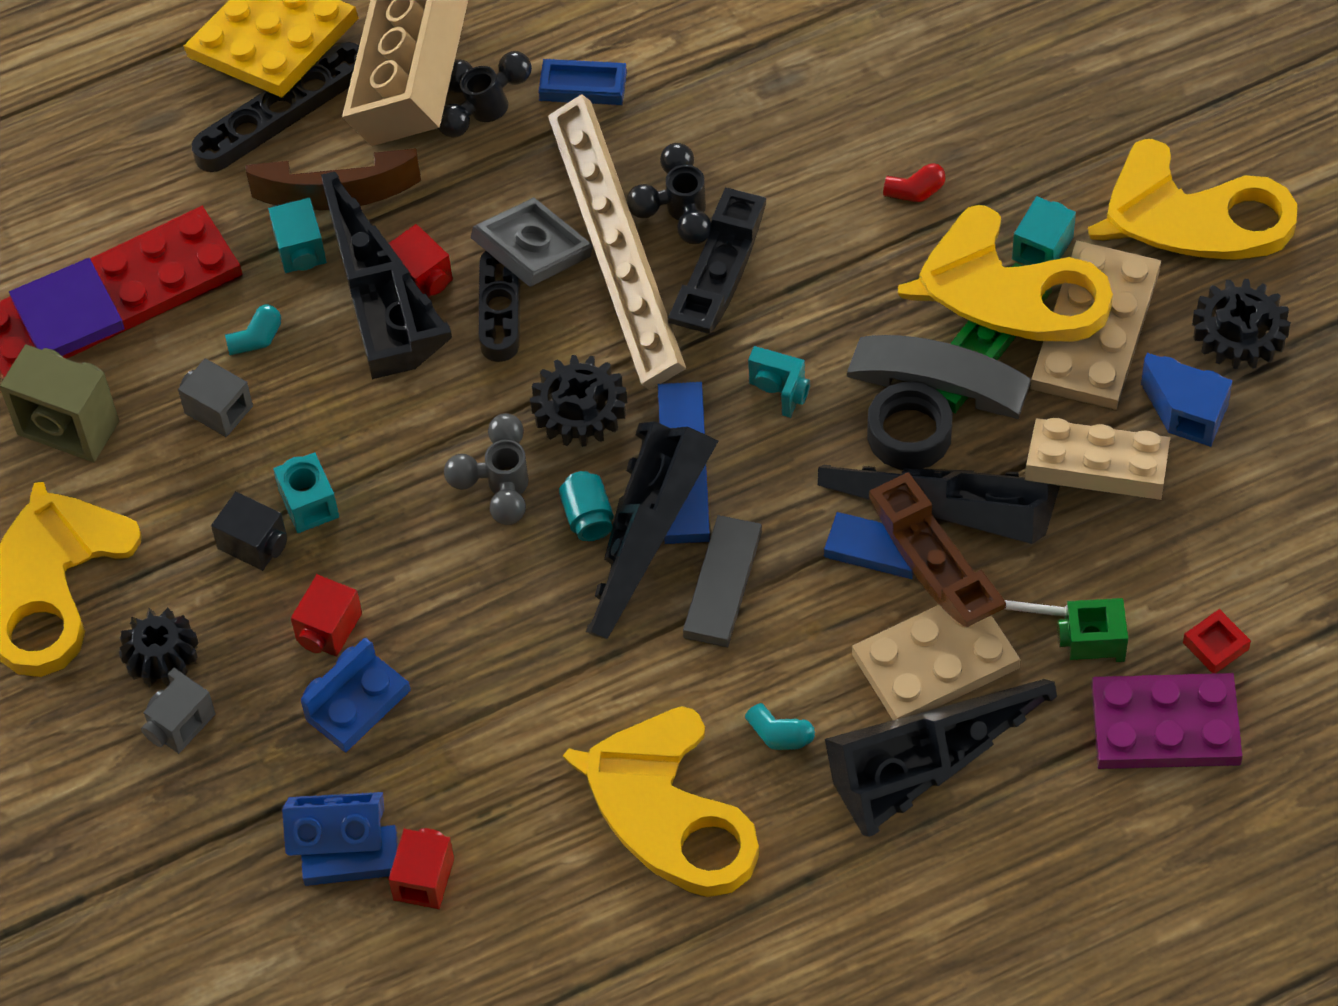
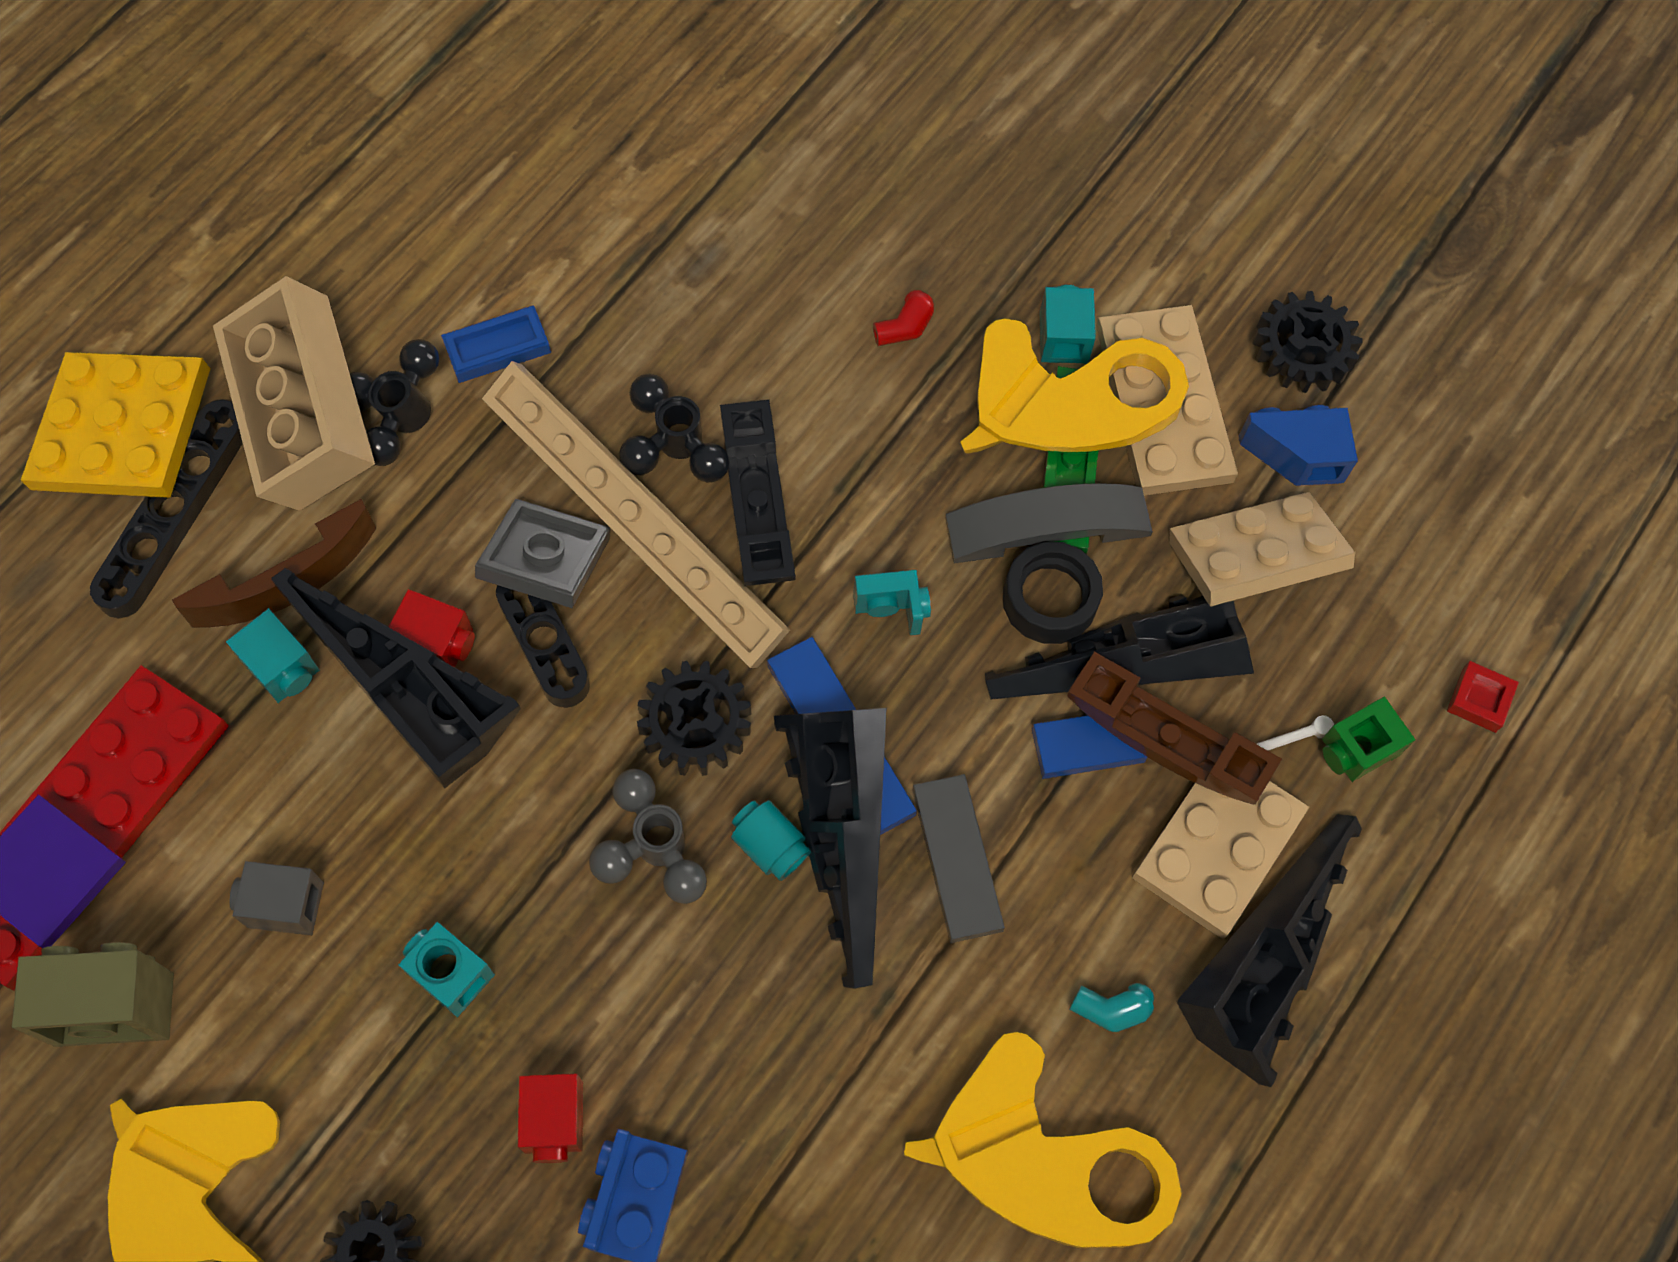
camera: 35 degrees left, 10 degrees up
black brick [211,491,287,571] -> none
teal arm [225,304,281,356] -> none
yellow animal [1088,139,1298,260] -> none
magenta plate [1091,673,1243,769] -> none

